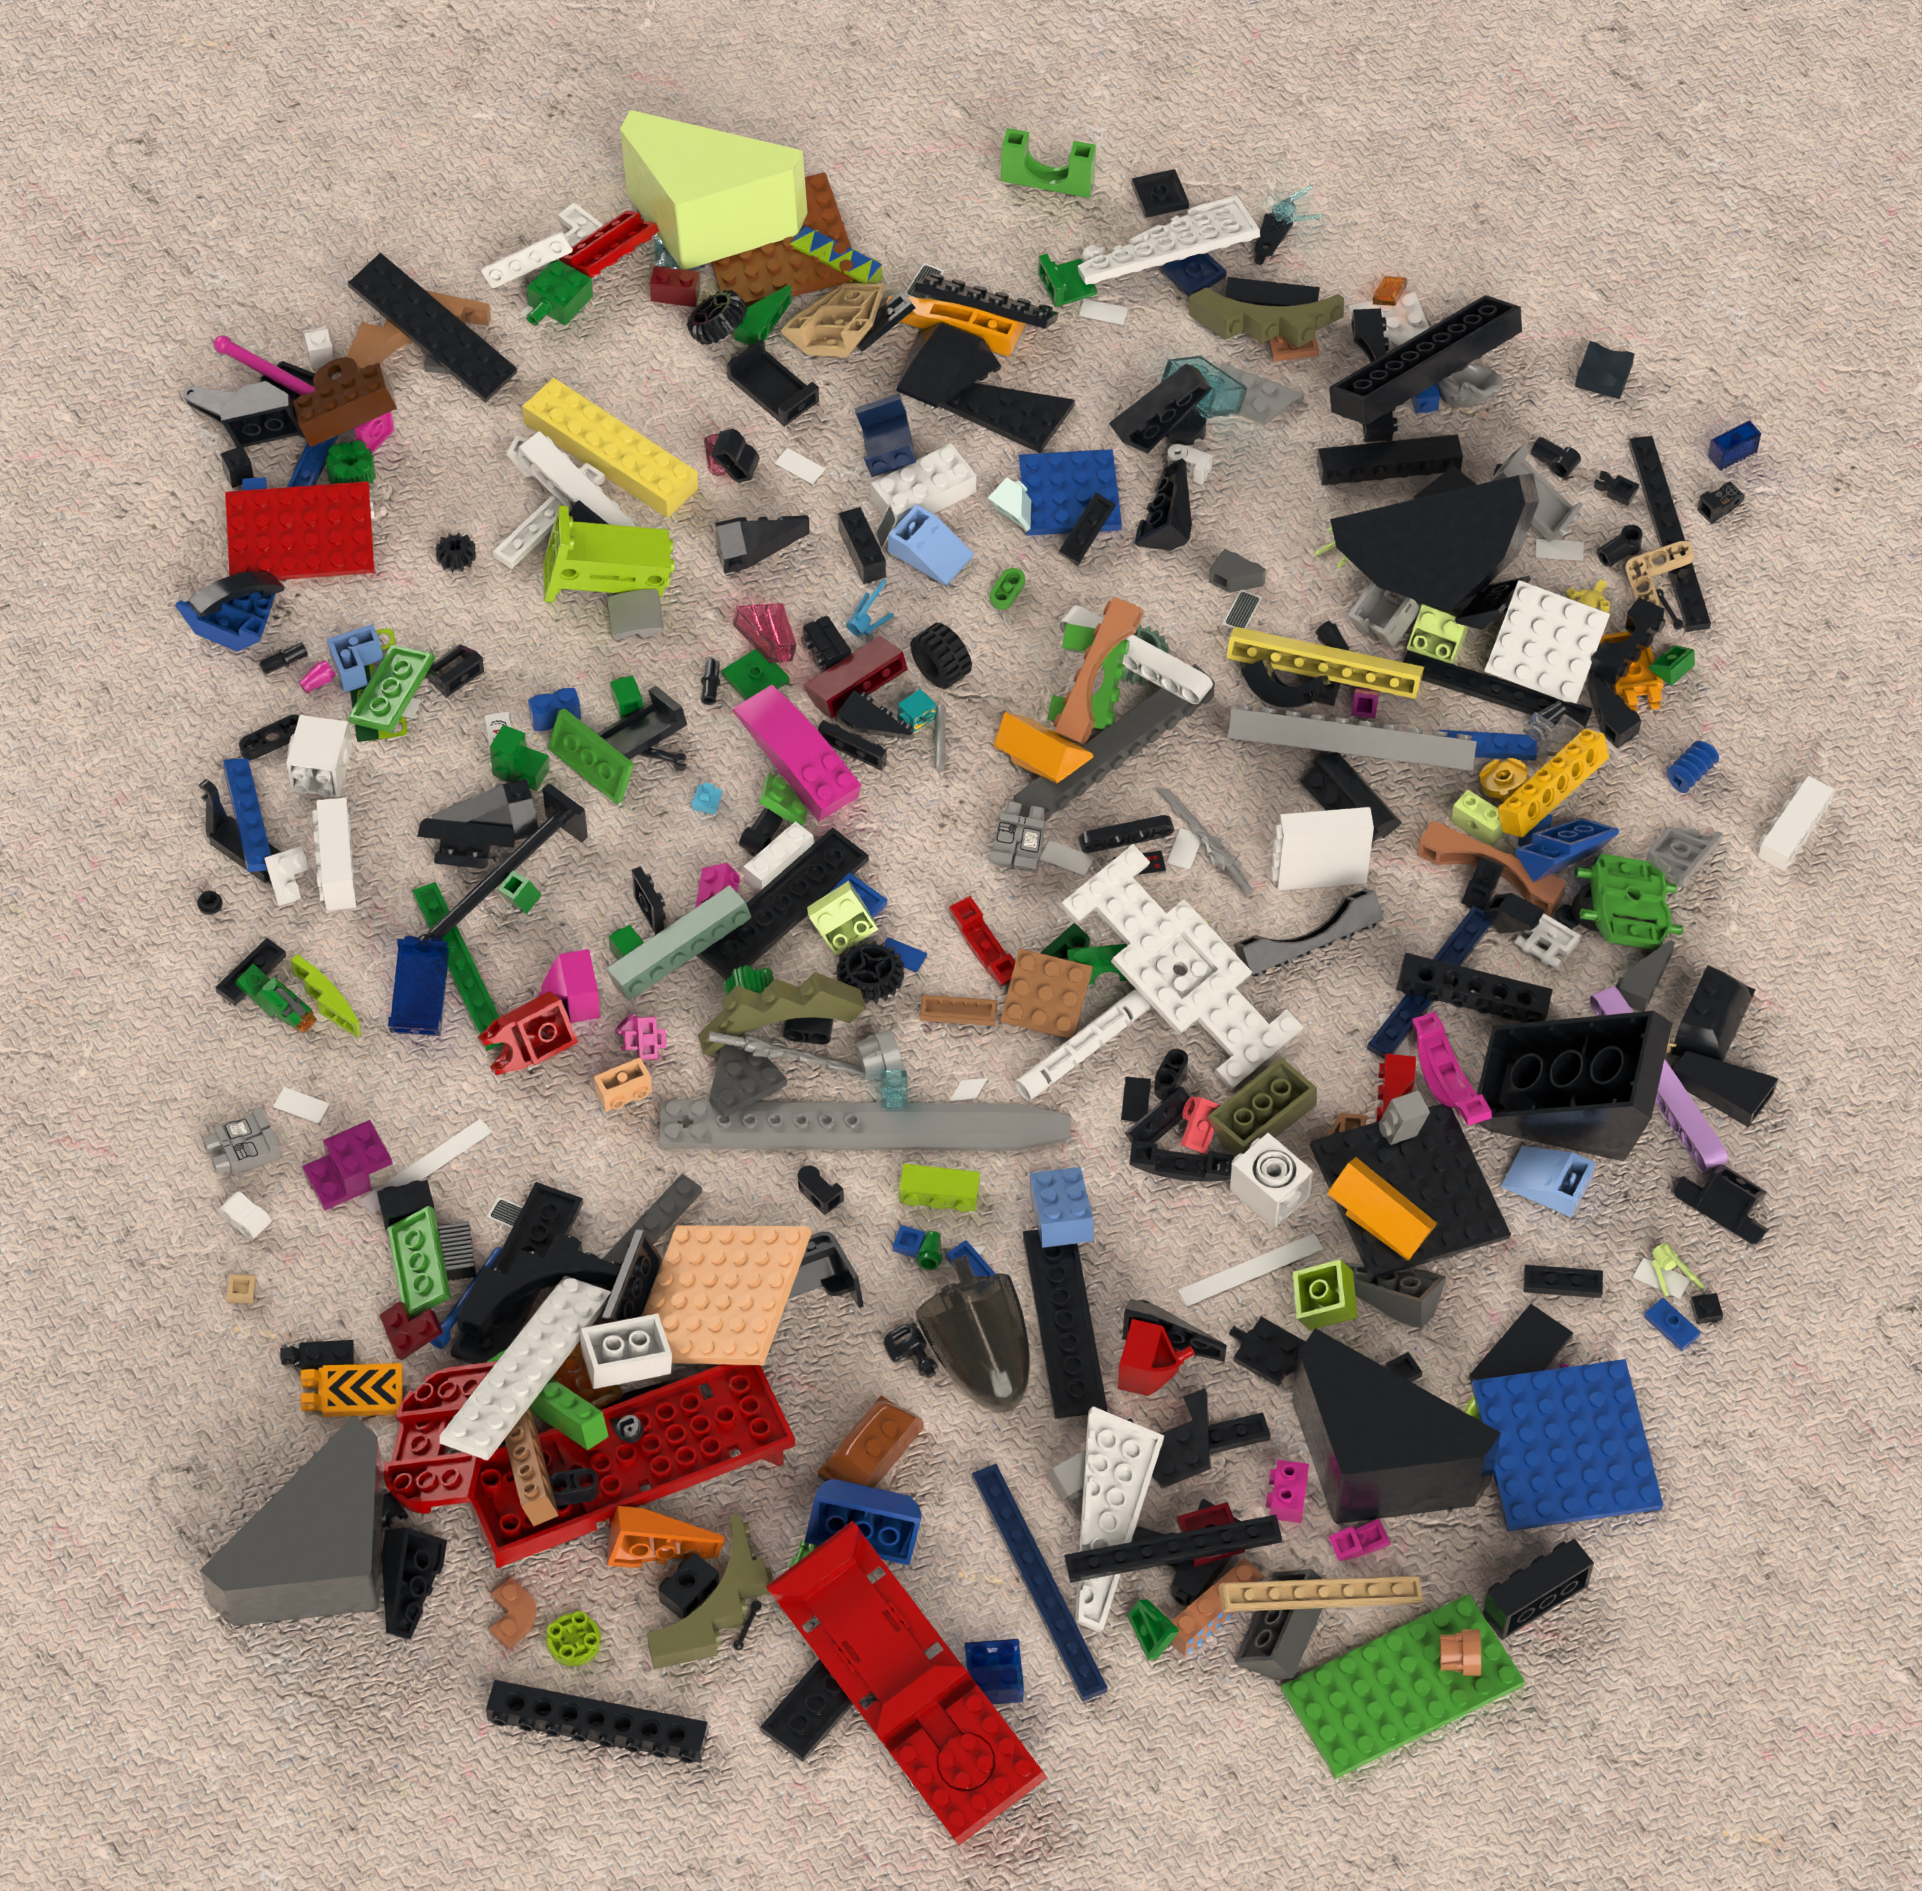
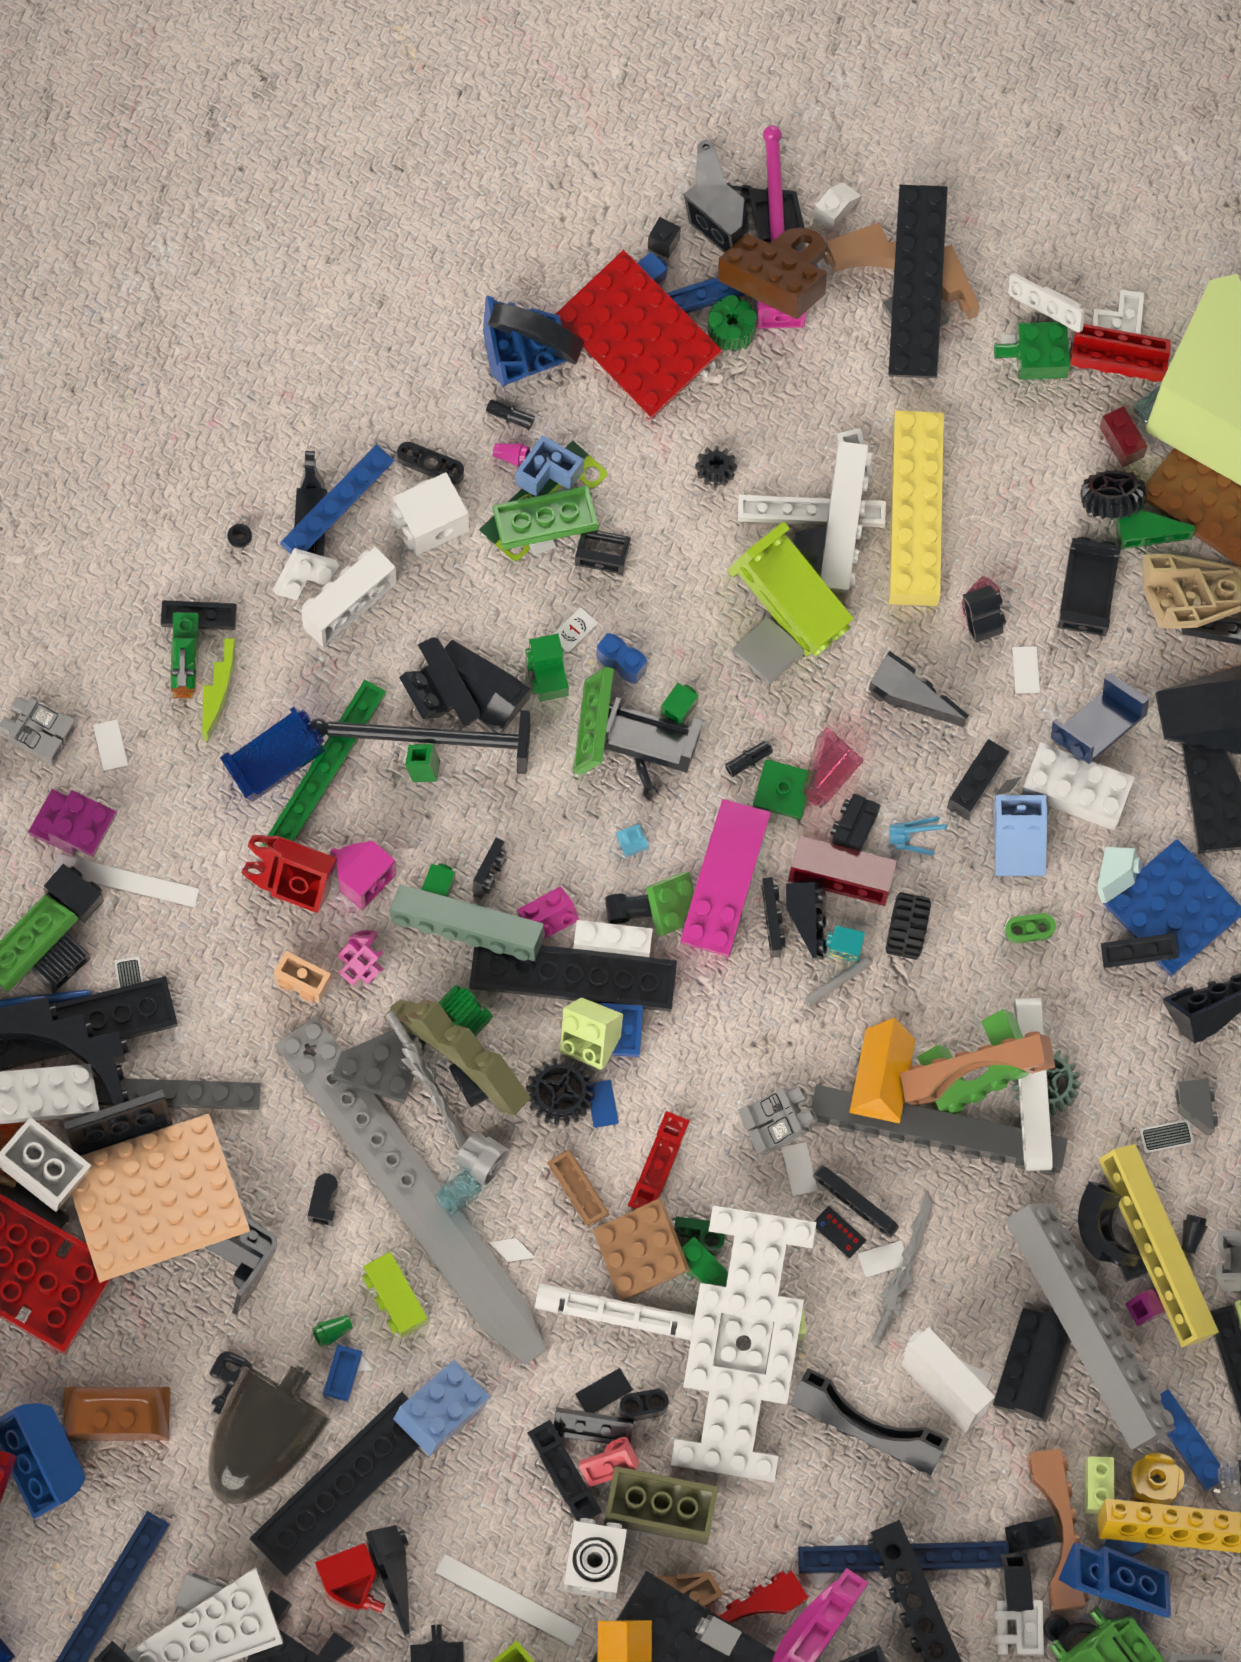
camera: 50 degrees right, 15 degrees up
blue plate [893,1225,925,1258] -> none

